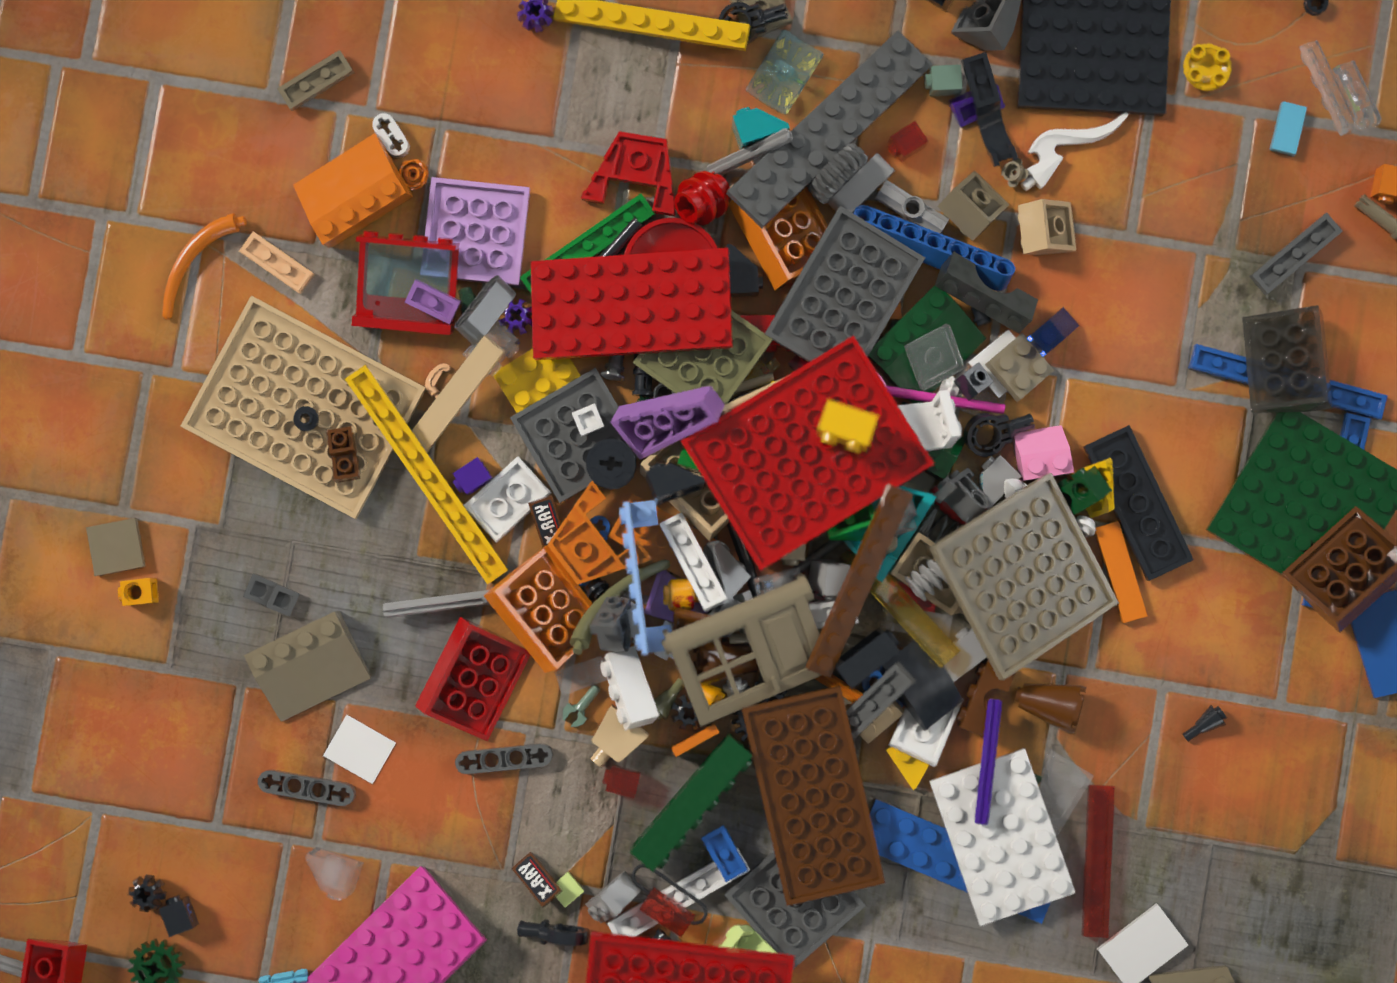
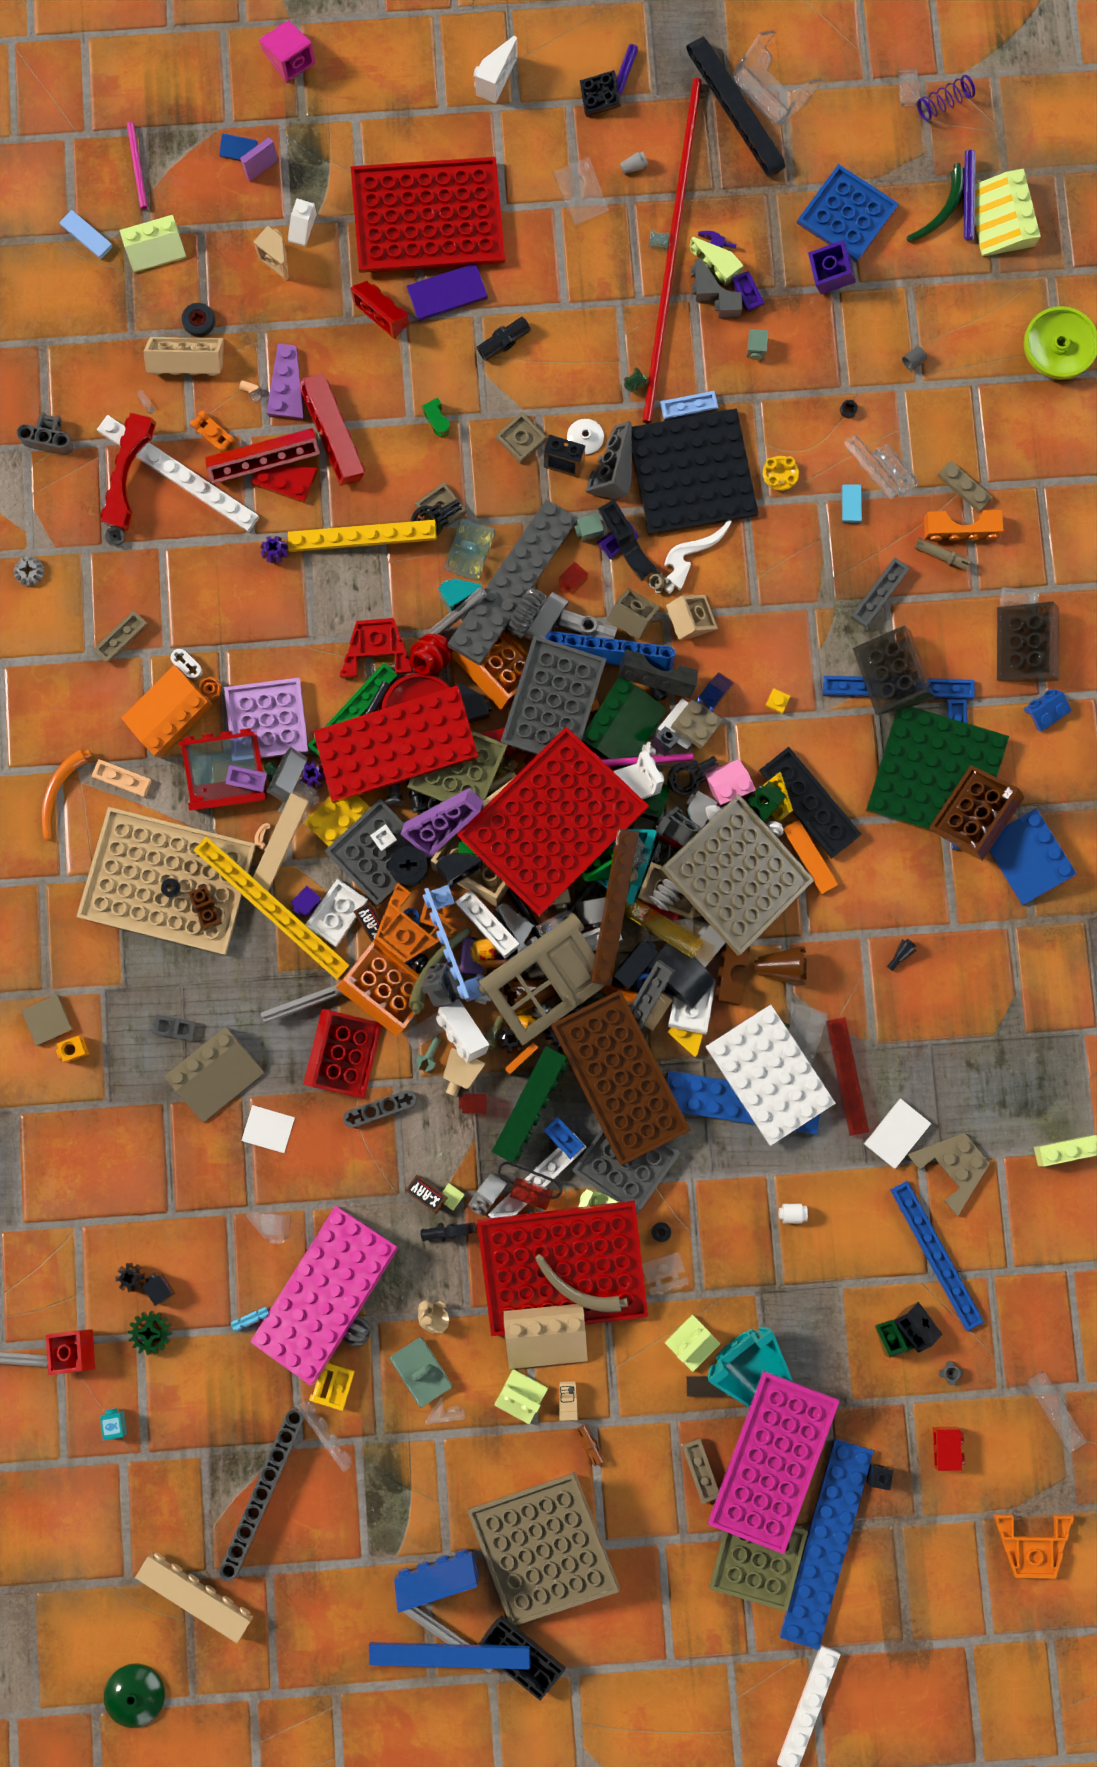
camera: 15 degrees left, 5 degrees down
dark grey beam [258,769,356,806] -> none
yellow brick [817,400,878,454] -> none
clear tile [904,324,966,391] -> none
dark purple axle [974,699,1002,825] -> none
none -> yellow plate [765,688,790,714]

